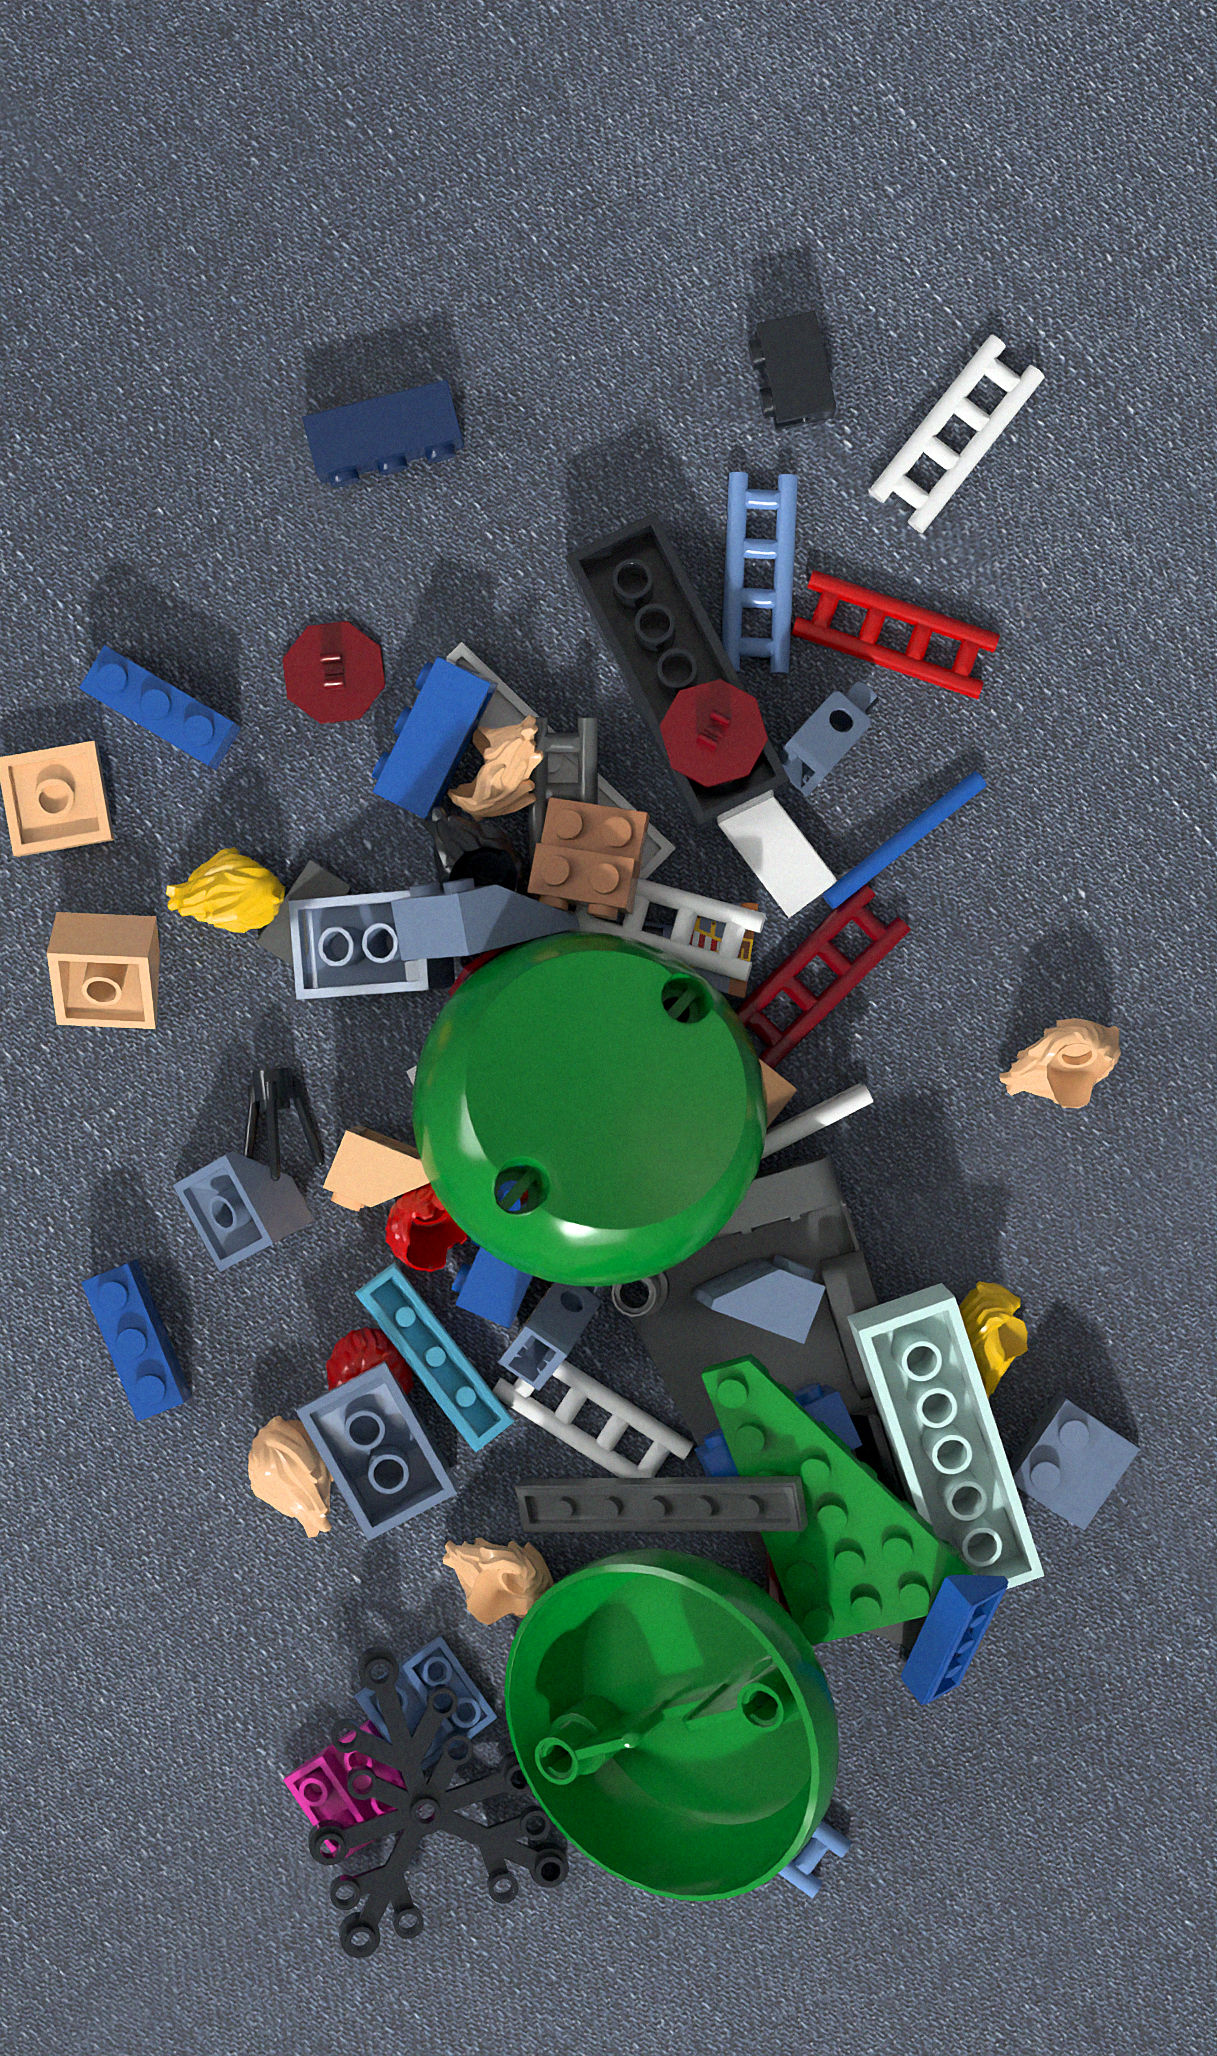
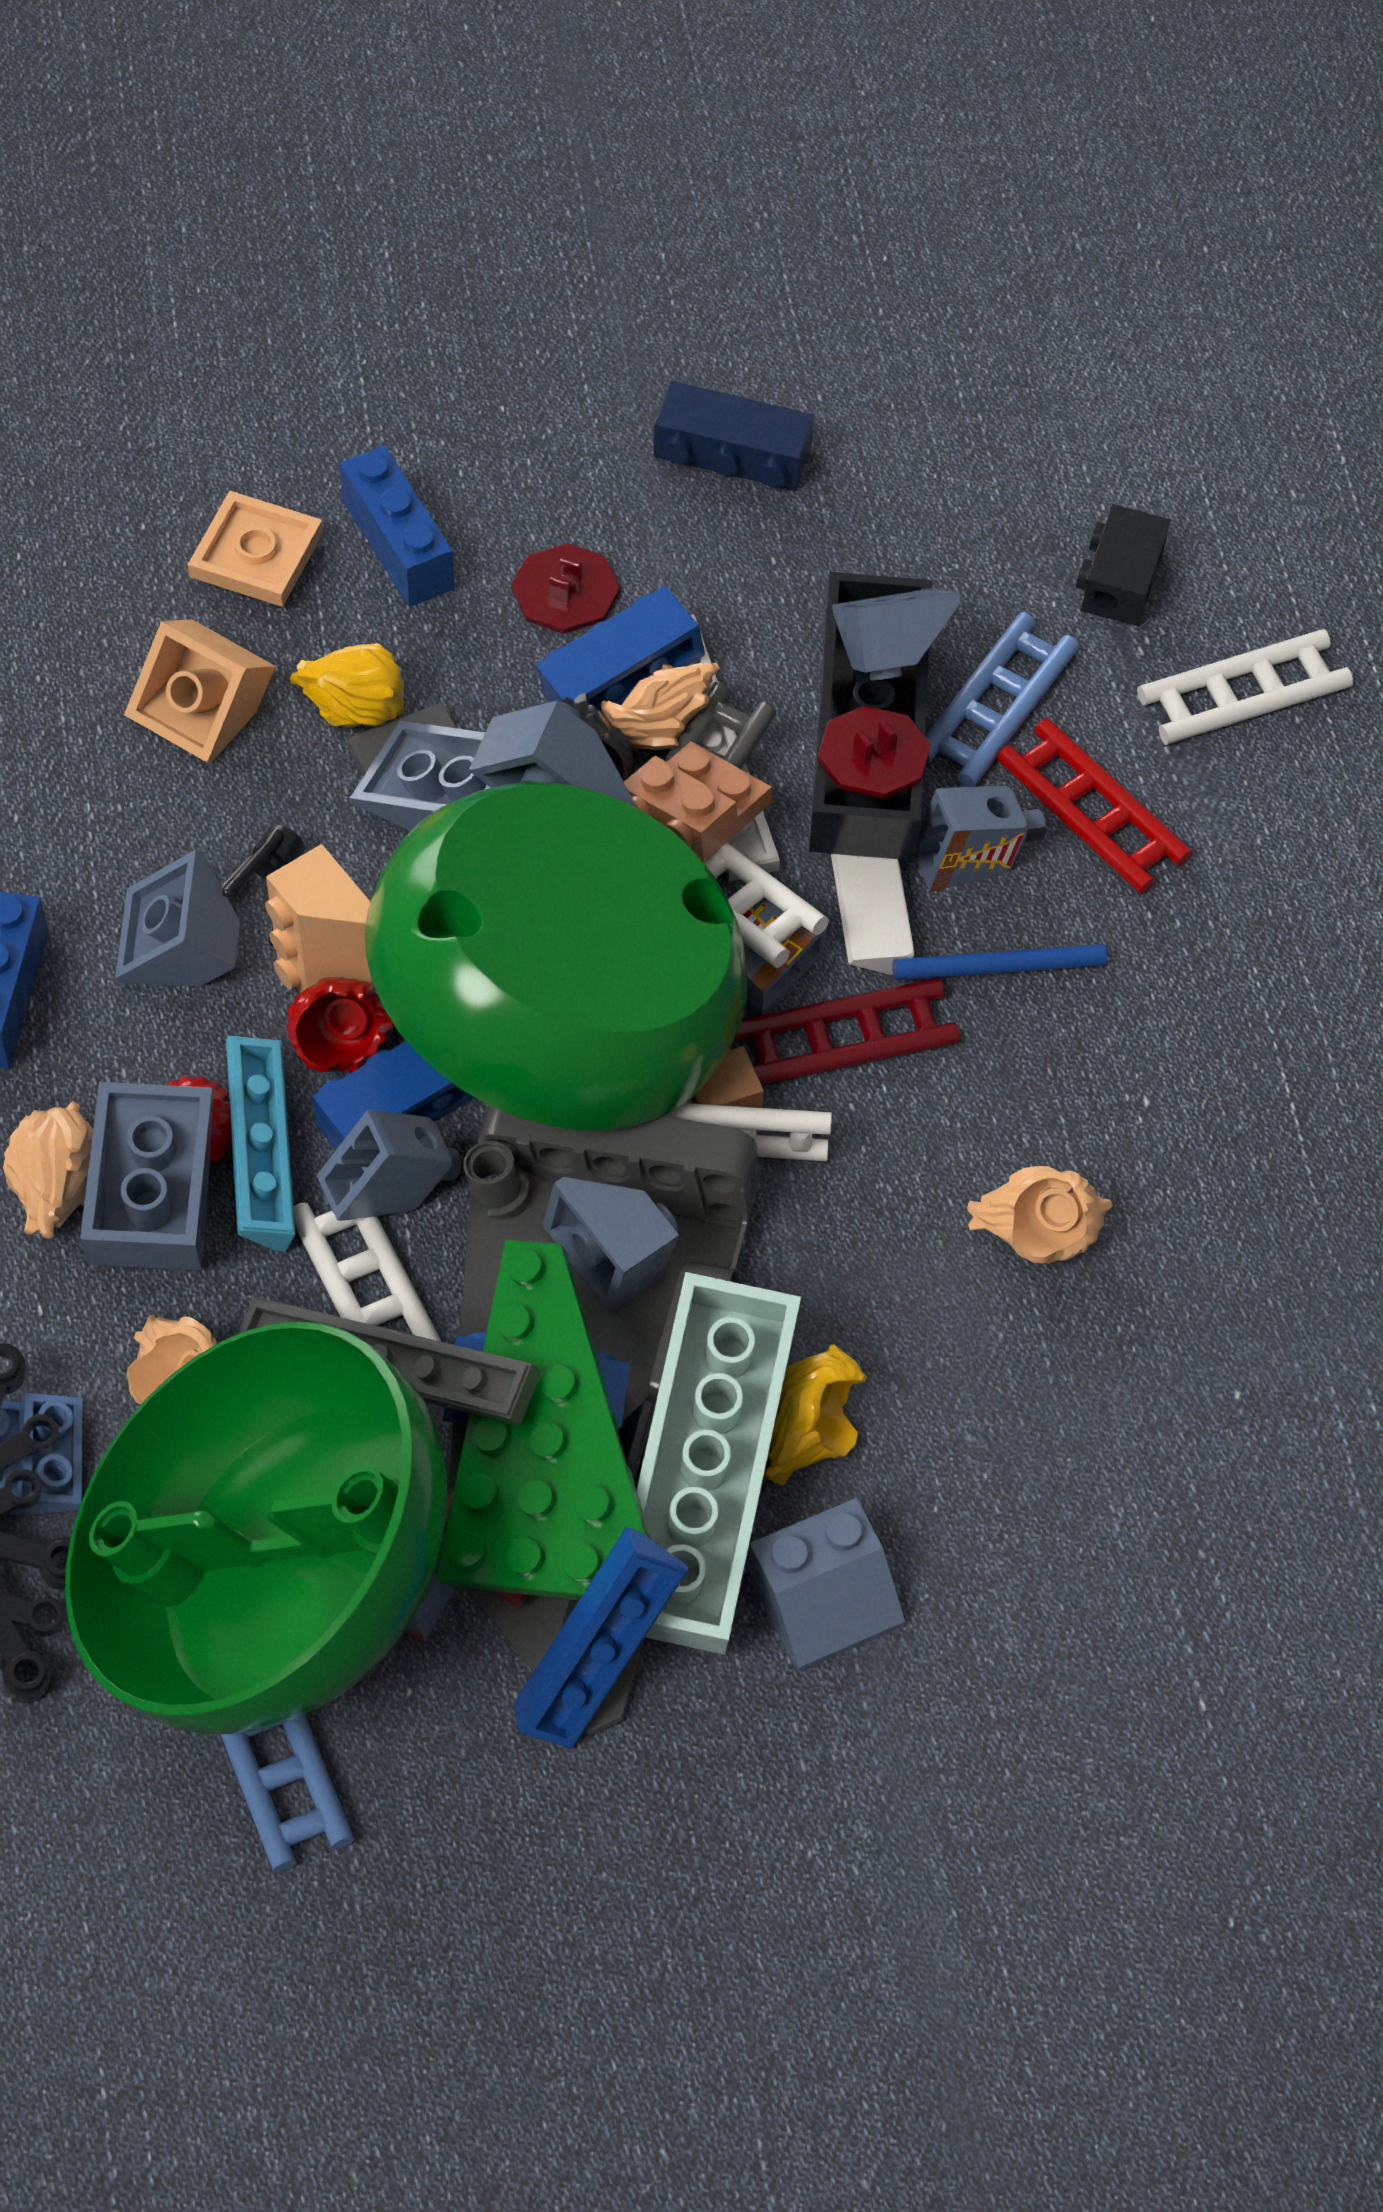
camera: 30 degrees right, 30 degrees down
none -> sand blue slope [832,589,961,680]

